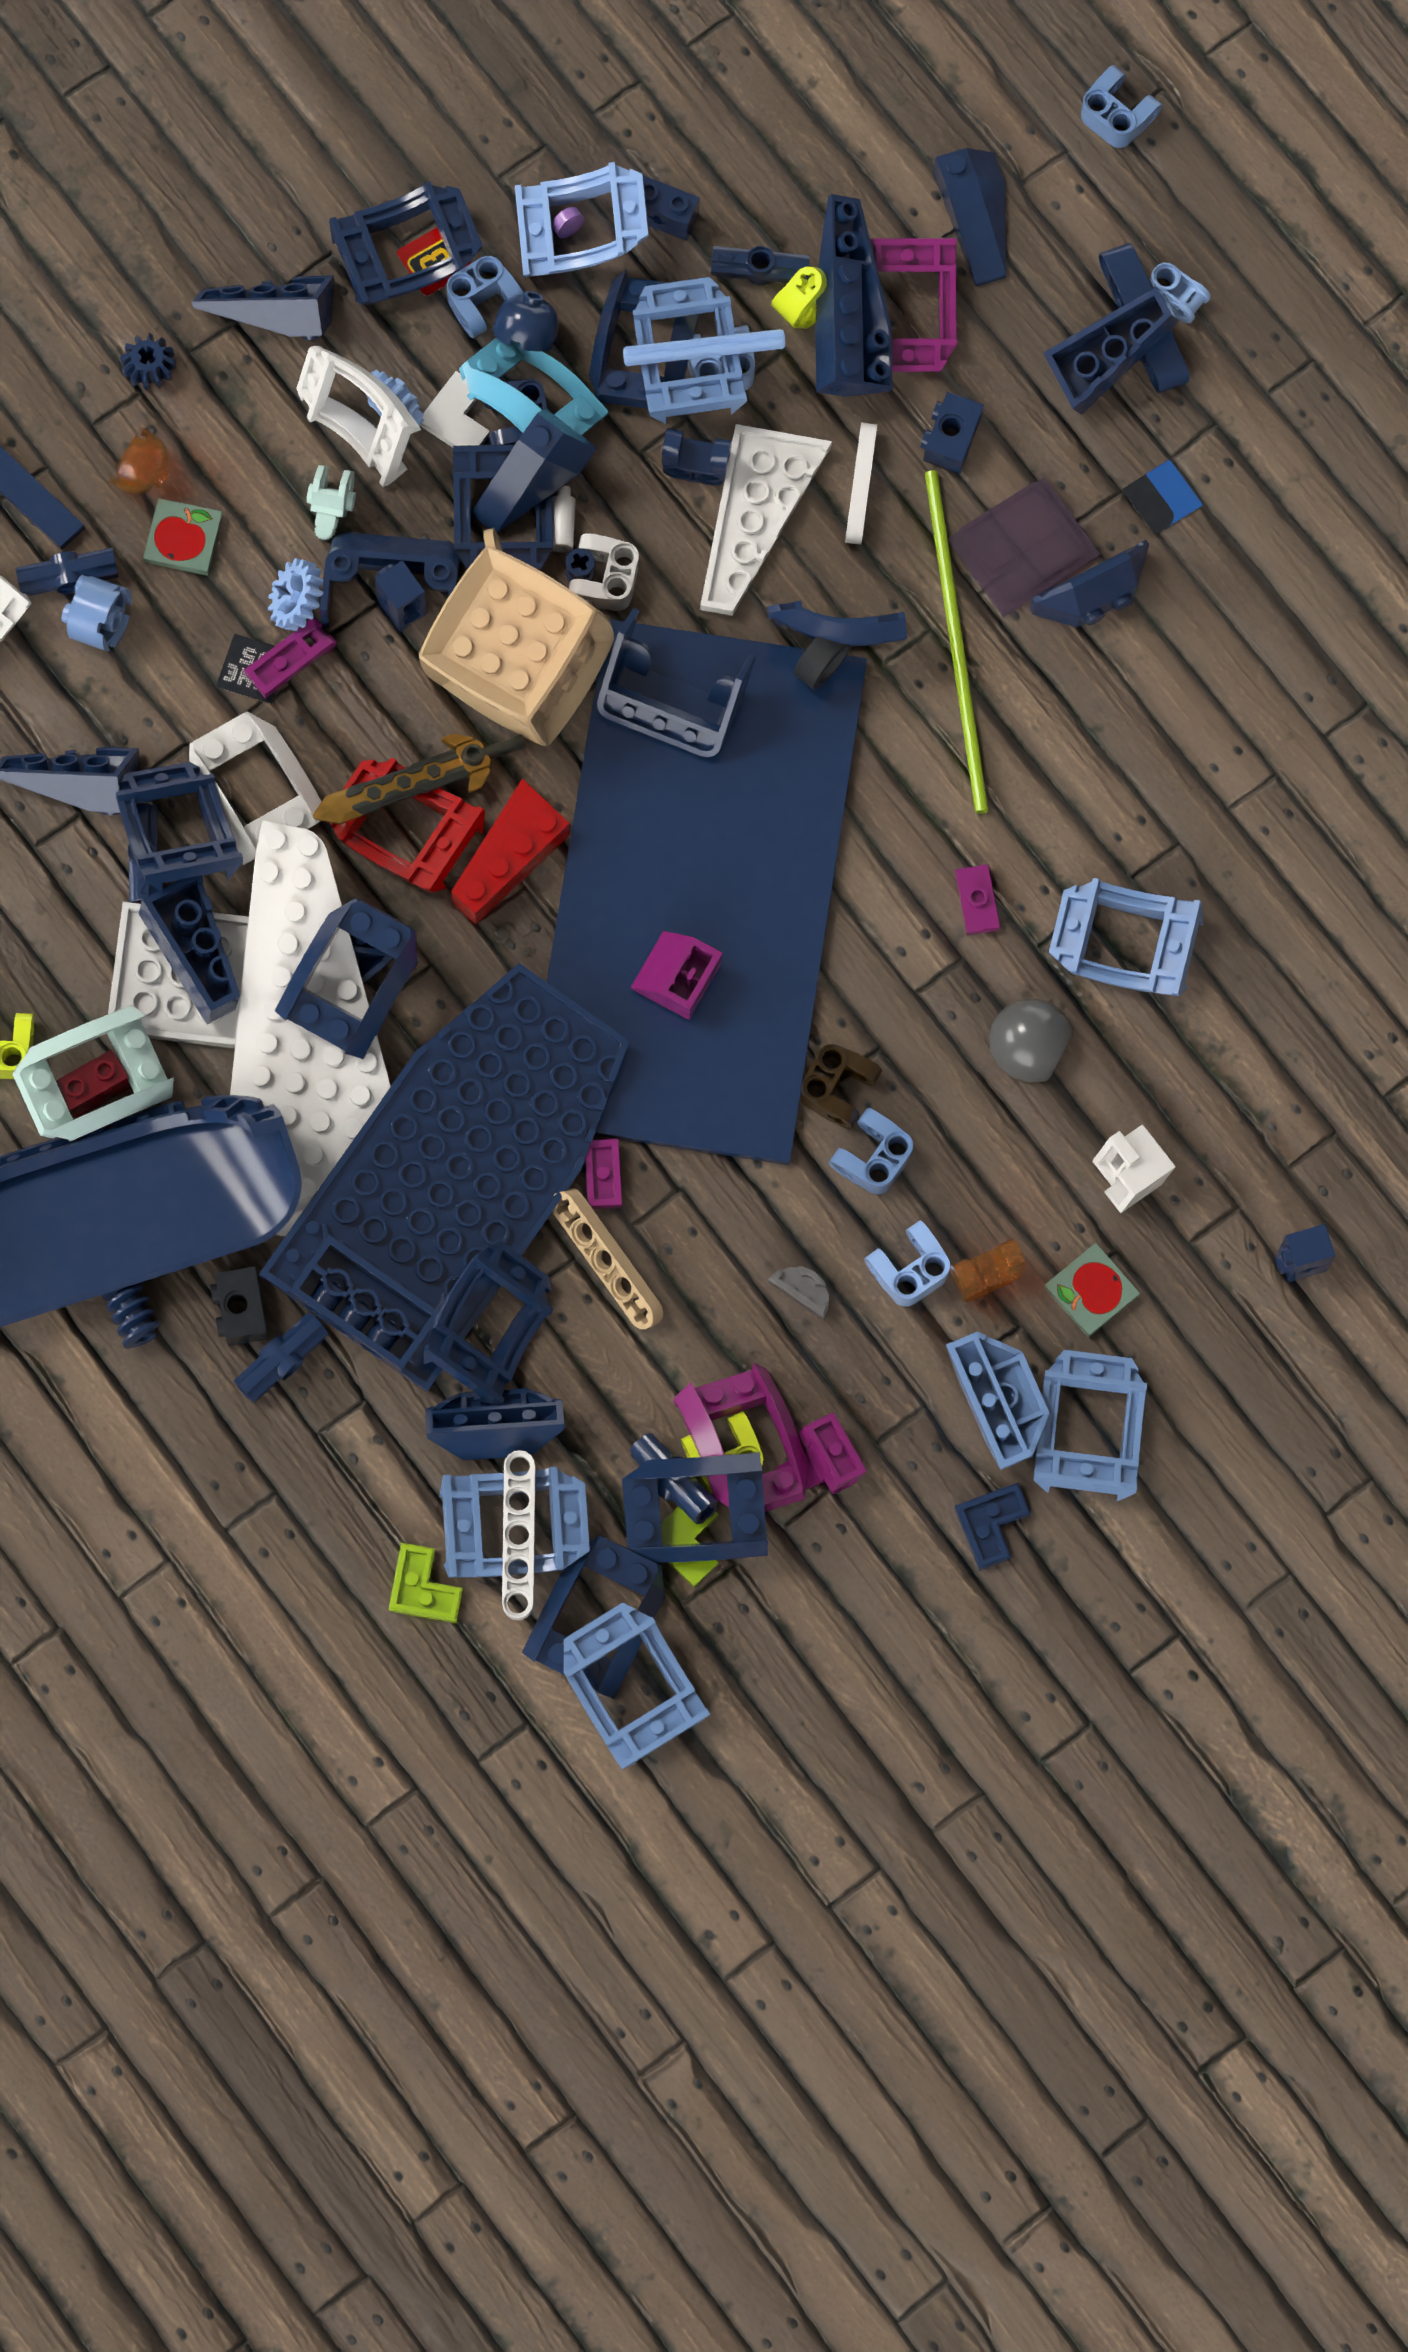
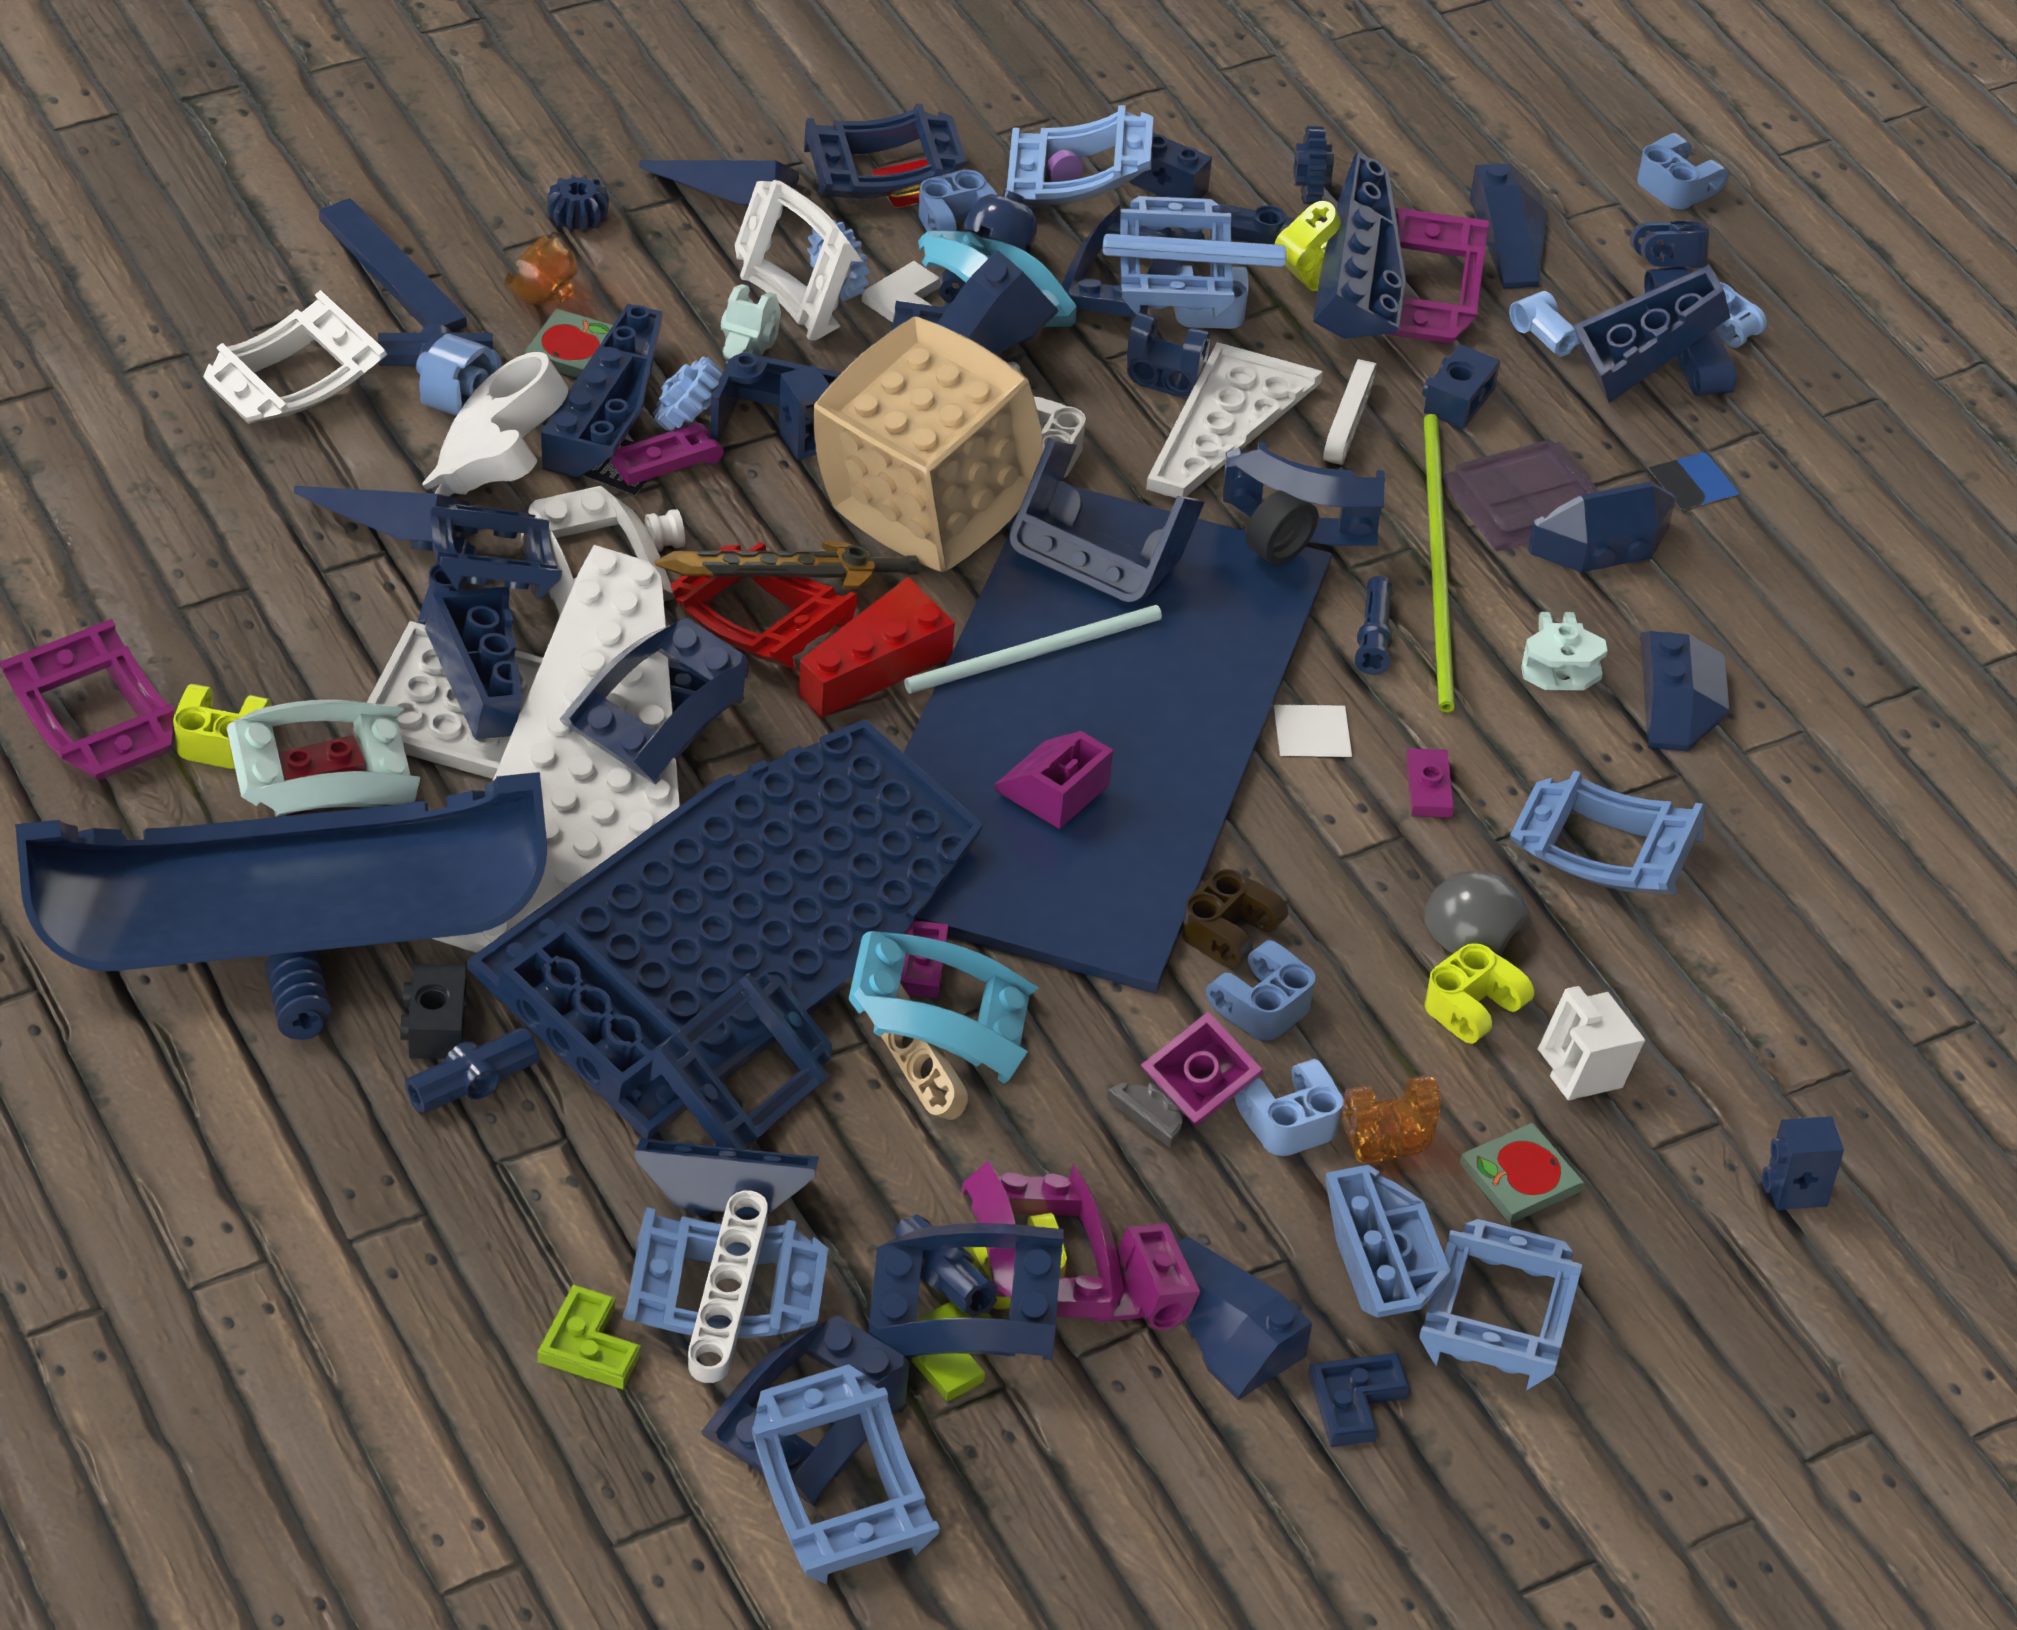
camera: 10 degrees right, 30 degrees down
none -> white animal [422,352,568,497]
none -> dark blue wedge [541,304,663,477]
none -> white wheel [645,509,685,552]
none -> medium azure wedge [849,931,1039,1084]
none -> light aqua piece [904,605,1162,694]
none -> magenta slope [1141,1012,1264,1127]
none -> dark blue wedge [1177,1236,1312,1400]
none -> white sticker [1274,705,1352,757]
none -> dark blue gear [1293,126,1334,204]
none -> dark blue pin [1355,576,1392,675]
none -> neon yellow piece [1424,943,1534,1044]
none -> light blue piece [1509,291,1579,357]
none -> light aqua hinge [1521,612,1608,690]
none -> dark blue piece [1629,221,1709,268]
none -> dark blue wedge [1640,631,1729,751]

